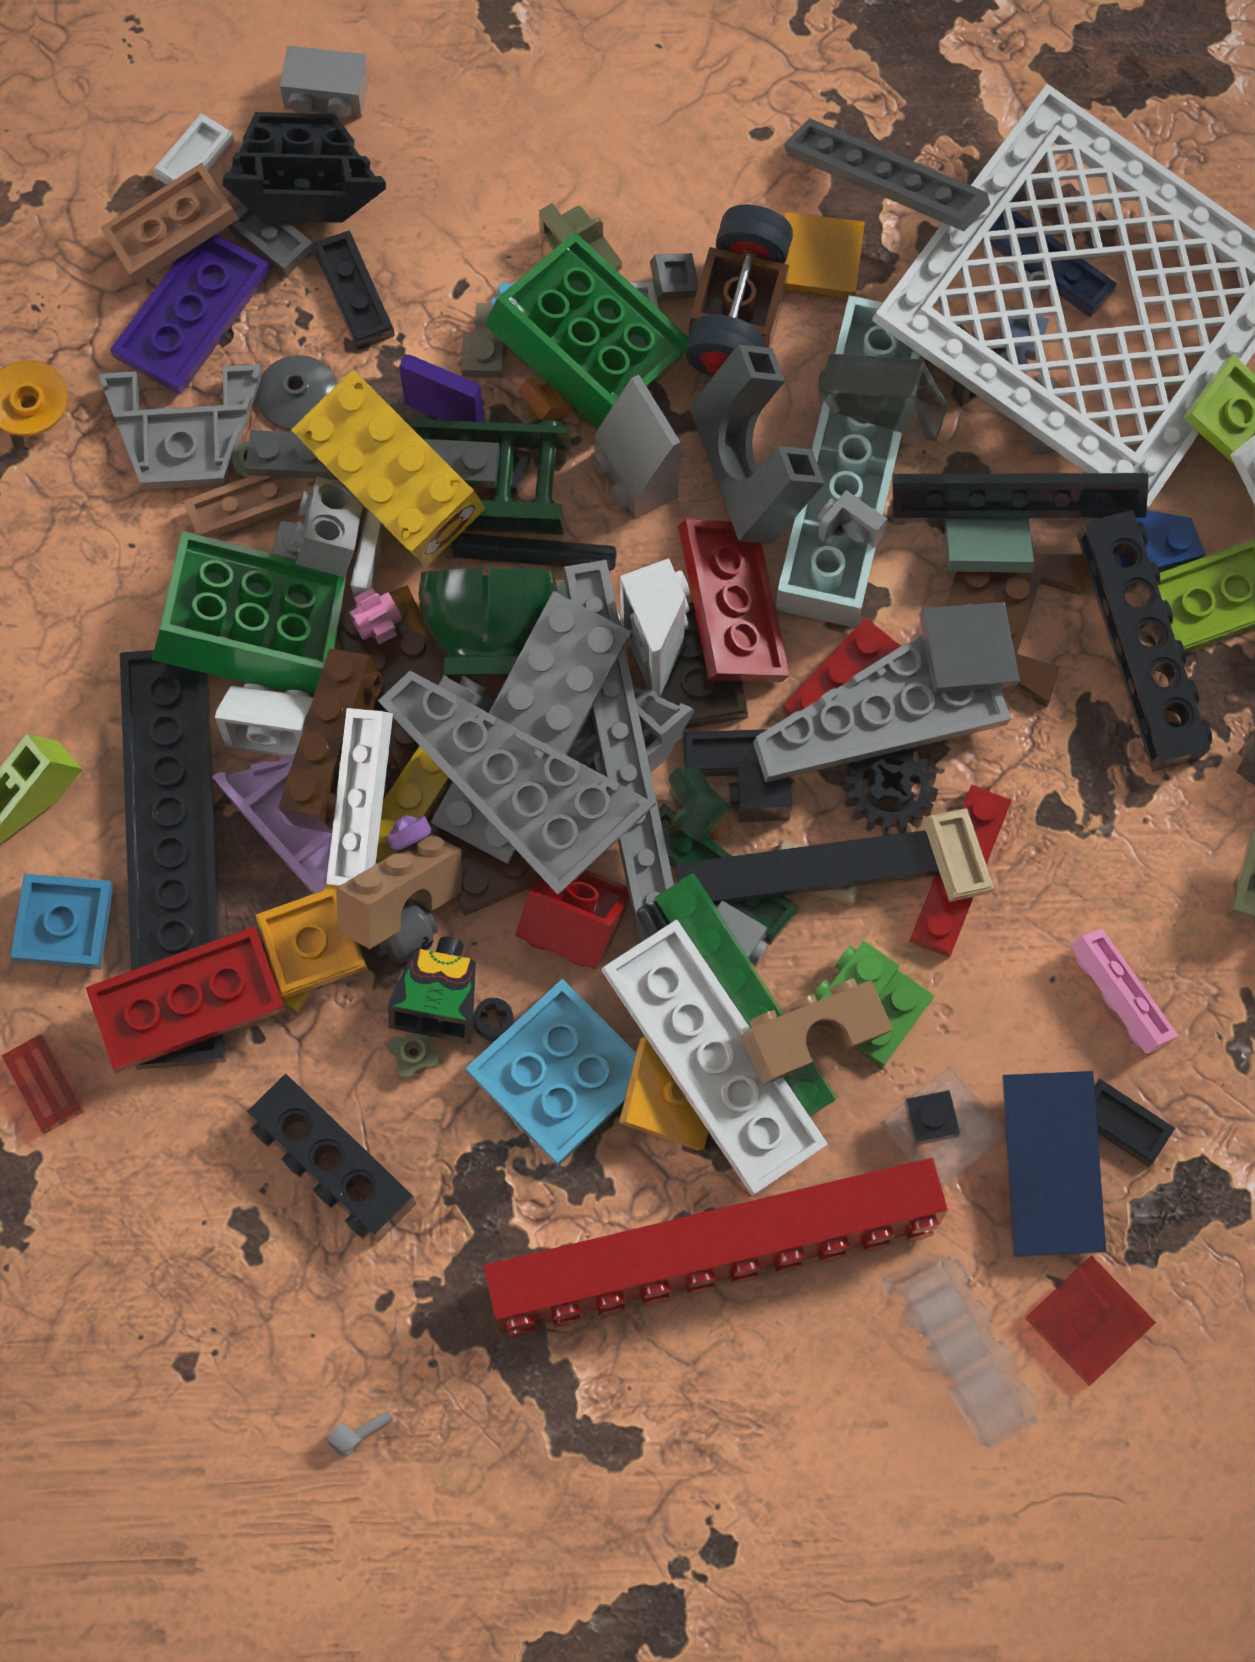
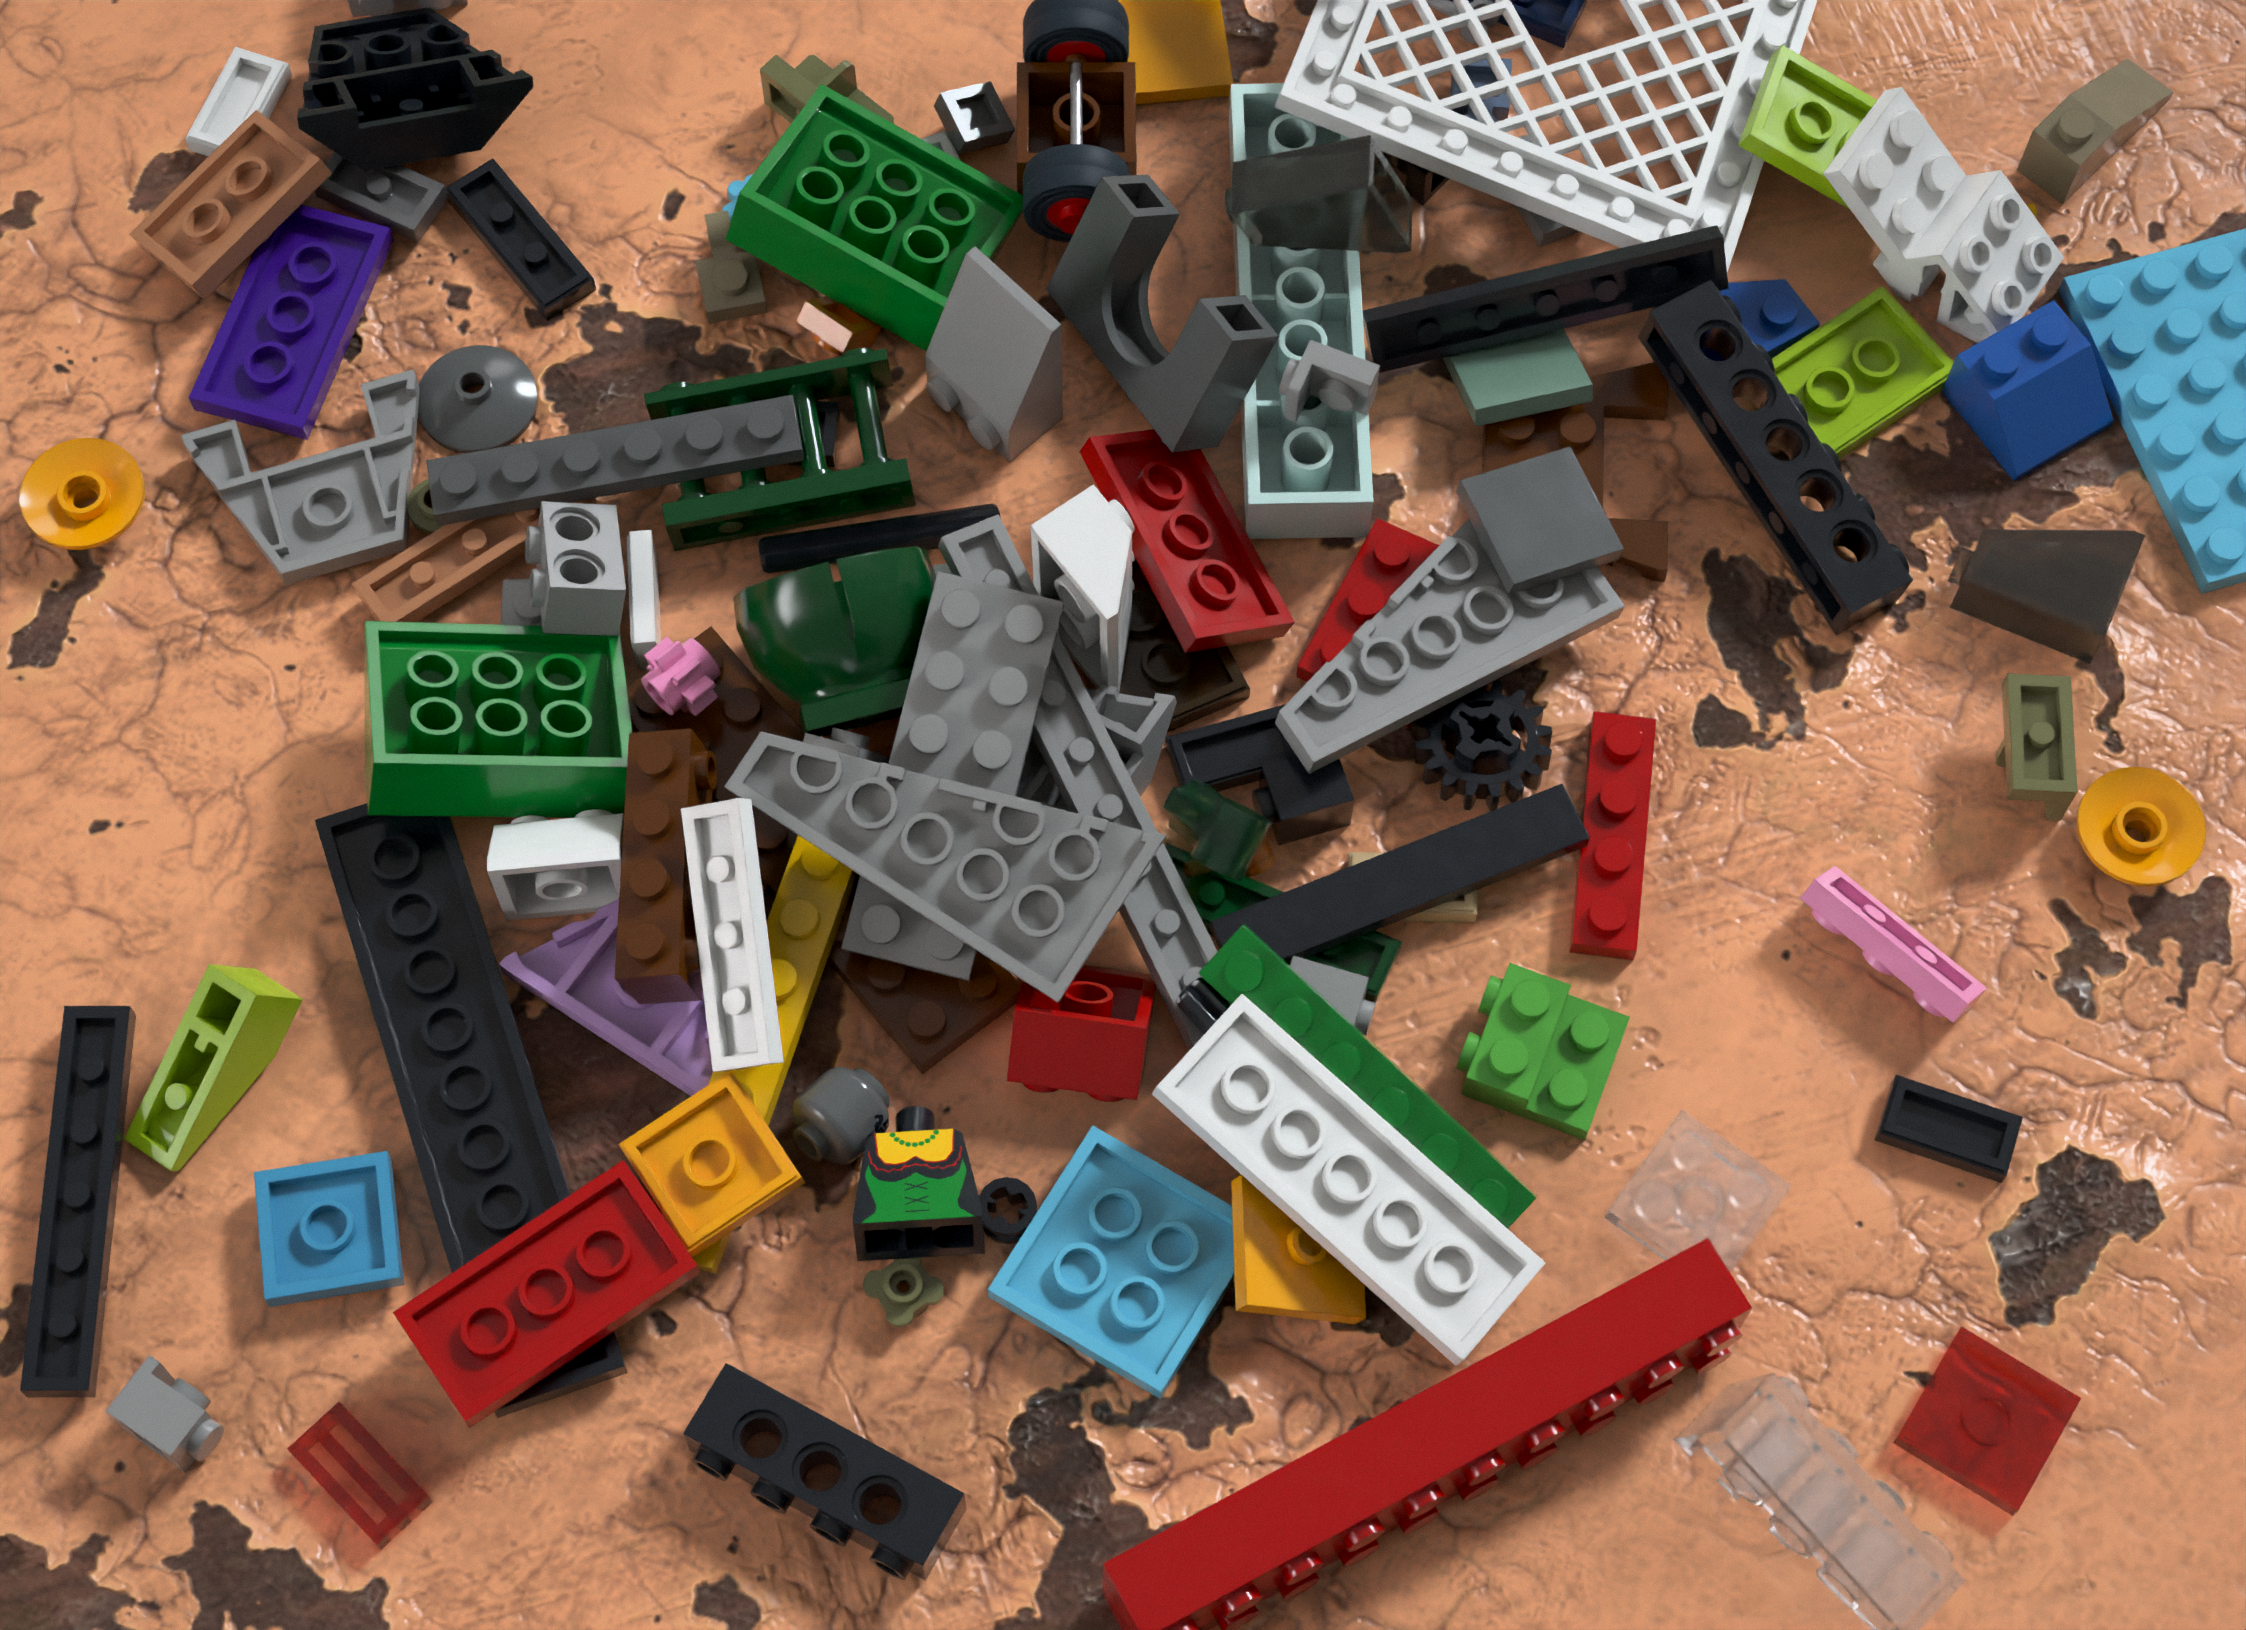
camera: 15 degrees left, 5 degrees down
yellow hose [291,369,486,568] -> none
medium nougat arch [336,833,462,949] -> none
medium lavender tile [386,815,432,851] -> none
dark purple tile [399,354,484,422] -> none
medium nougat arch [740,978,893,1086] -> none
black plate [904,1090,960,1146] -> none
tan tile [923,808,994,902] -> none
dark blue tile [1002,1071,1106,1257] -> none

